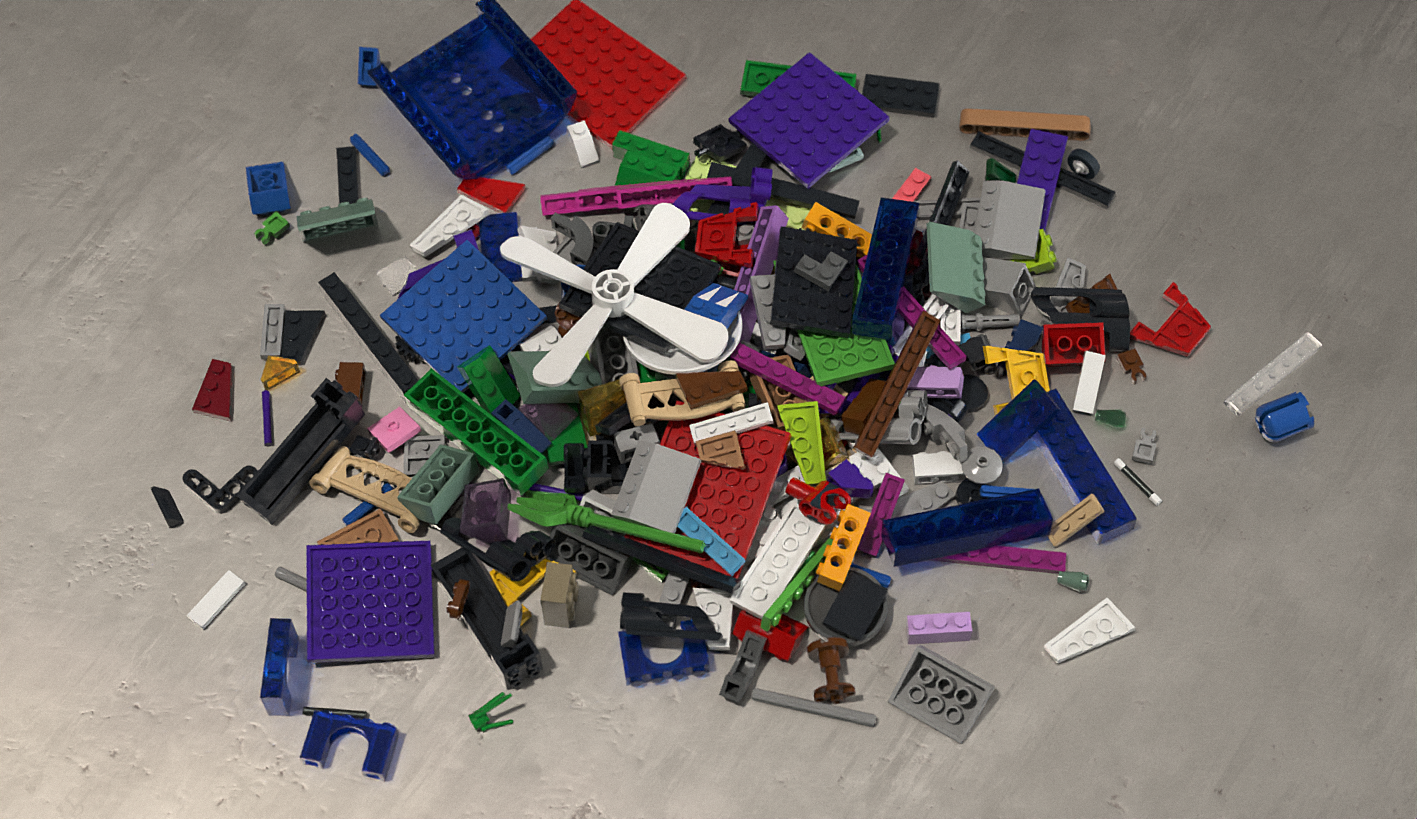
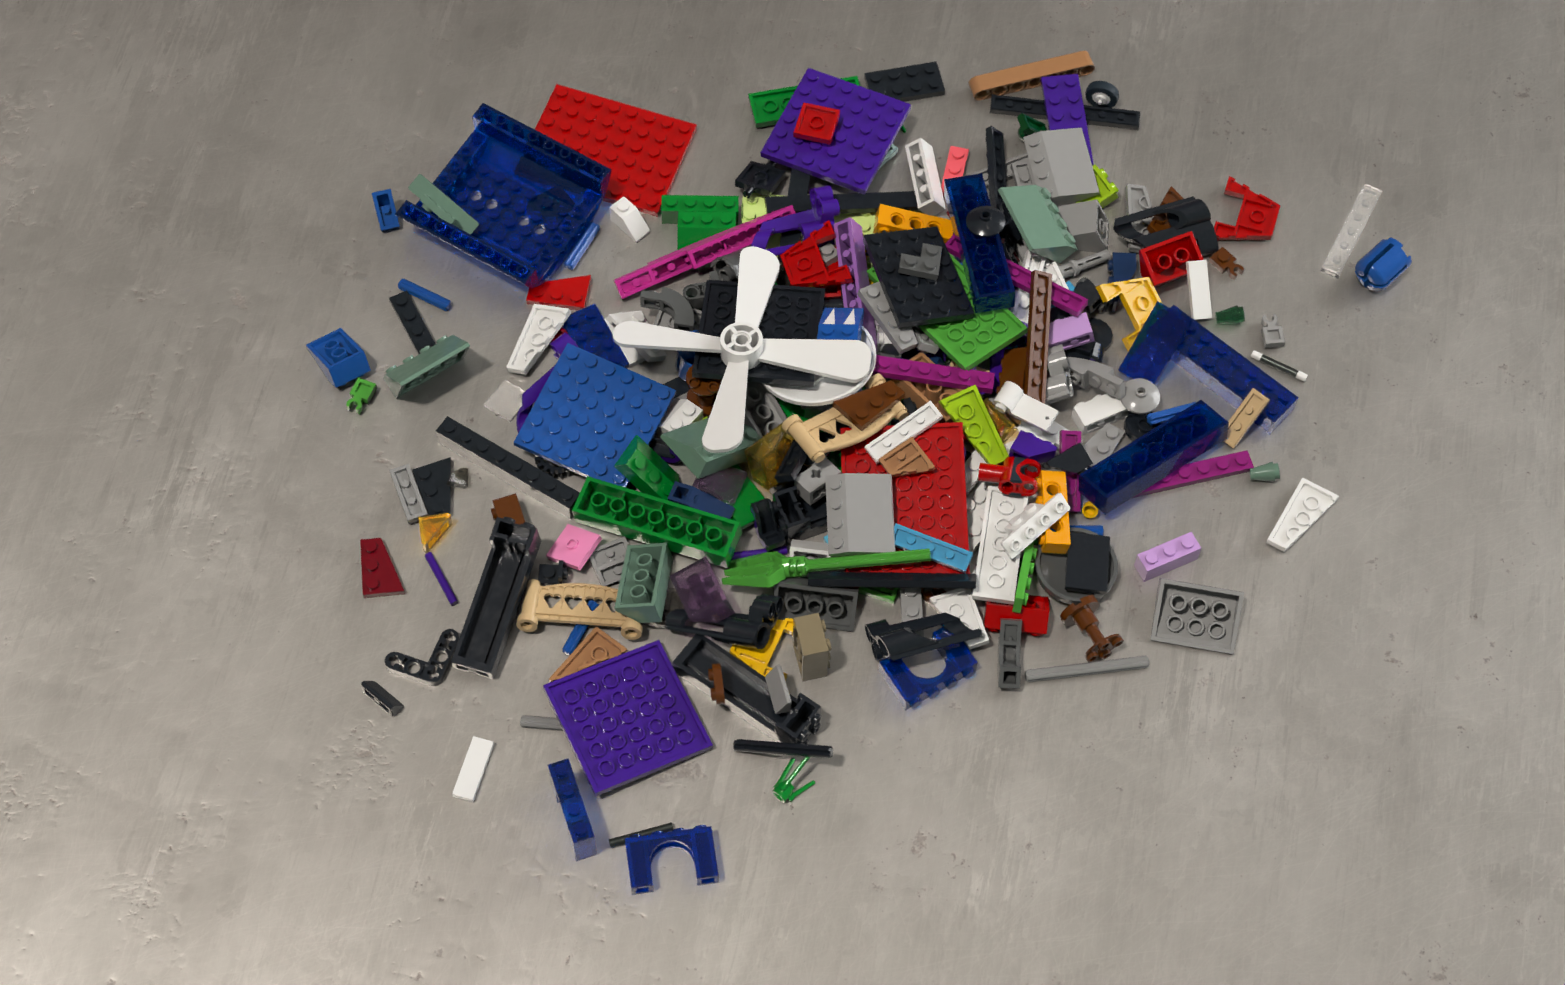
camera: 25 degrees left, 0 degrees up
none -> sand green bracket [408,174,479,238]
none -> clear smoke tile [447,468,468,489]
none -> black axle [733,739,833,758]
none -> red plate [793,102,840,145]
none -> white brick [905,138,946,216]
none -> black dish [966,206,1005,237]
none -> white door [993,381,1059,432]
none -> white bracket [1000,493,1070,559]
none -> black slope [1042,442,1093,476]
none -> yellow hinge [1082,500,1099,518]

